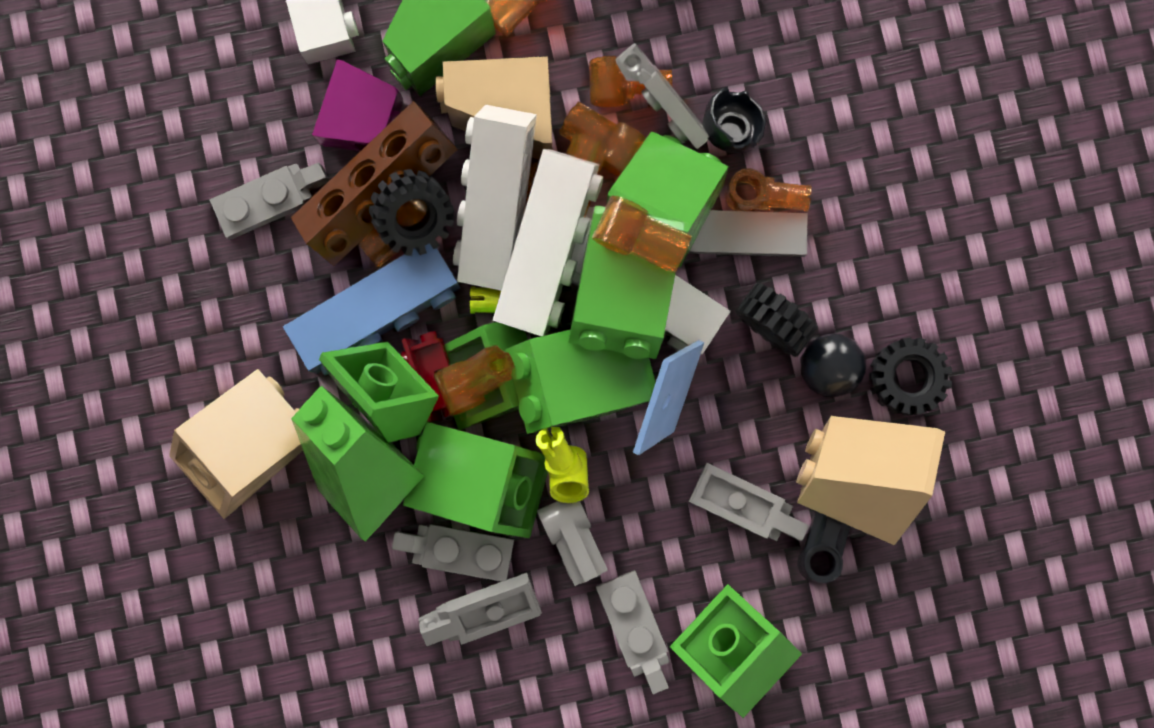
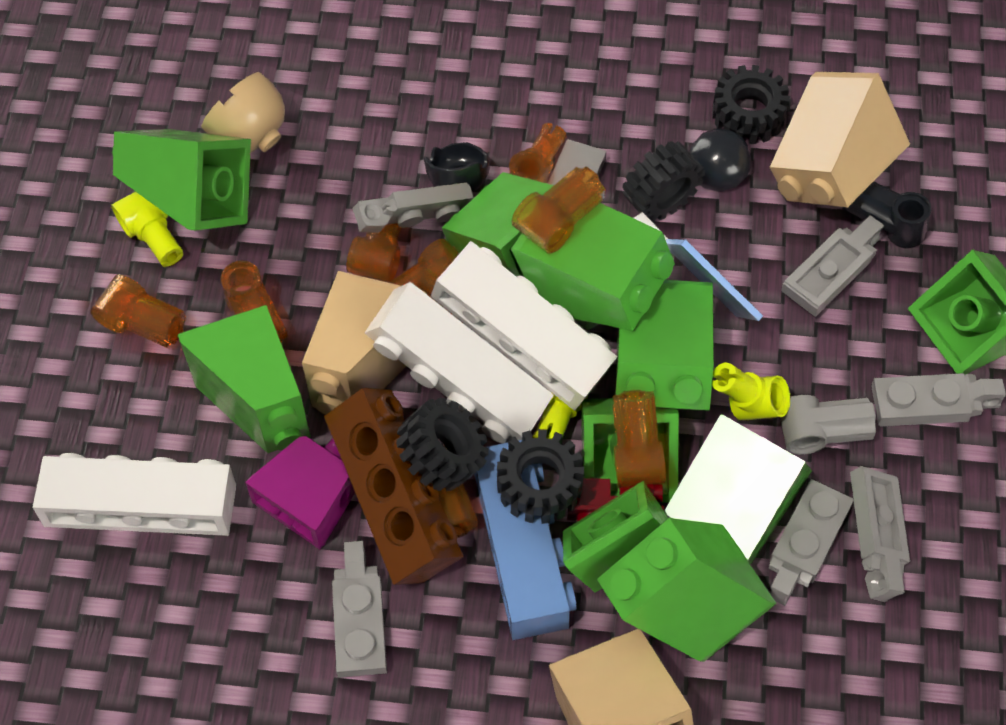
camera: 70 degrees left, 25 degrees down
none -> black tyre [497,429,584,524]

